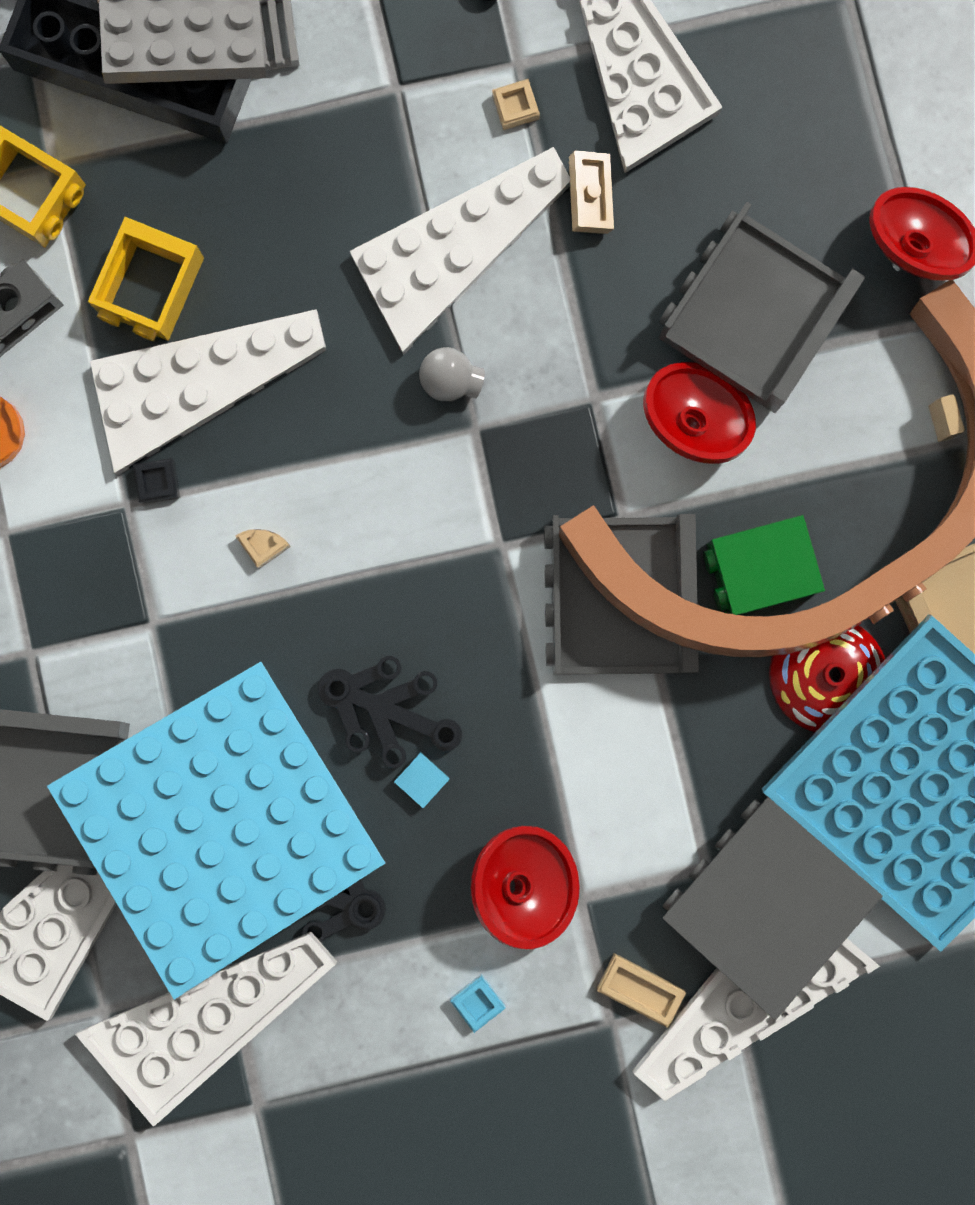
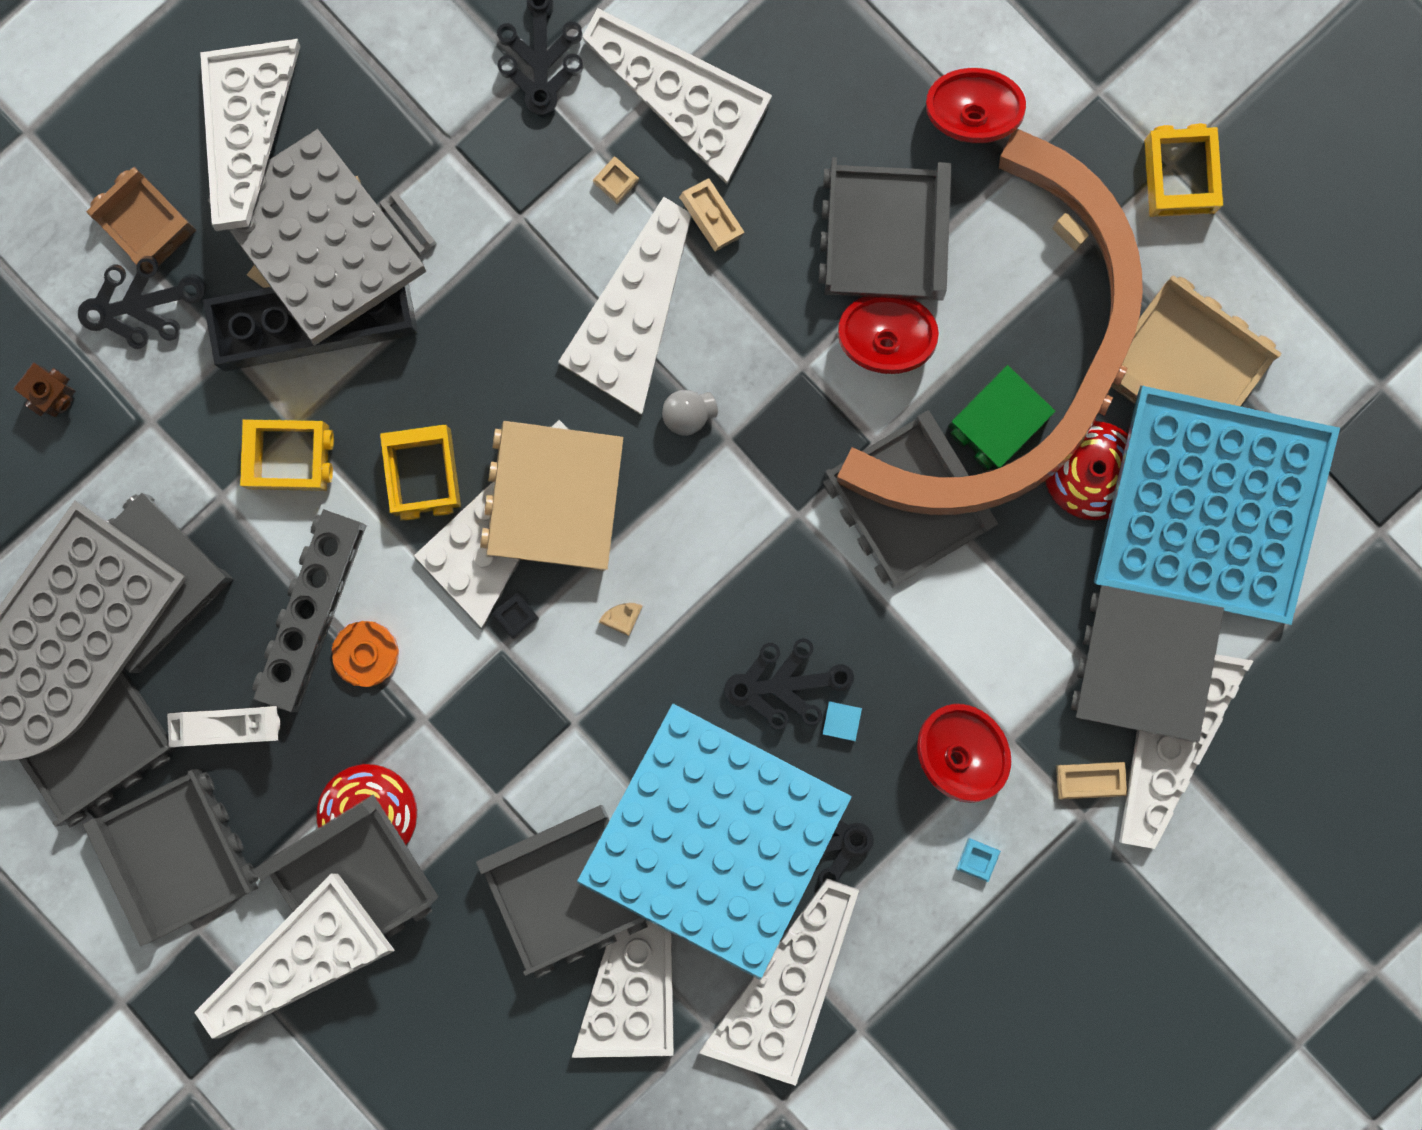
camera: 20 degrees left, 0 degrees up
none -> tan panel [480,421,623,571]

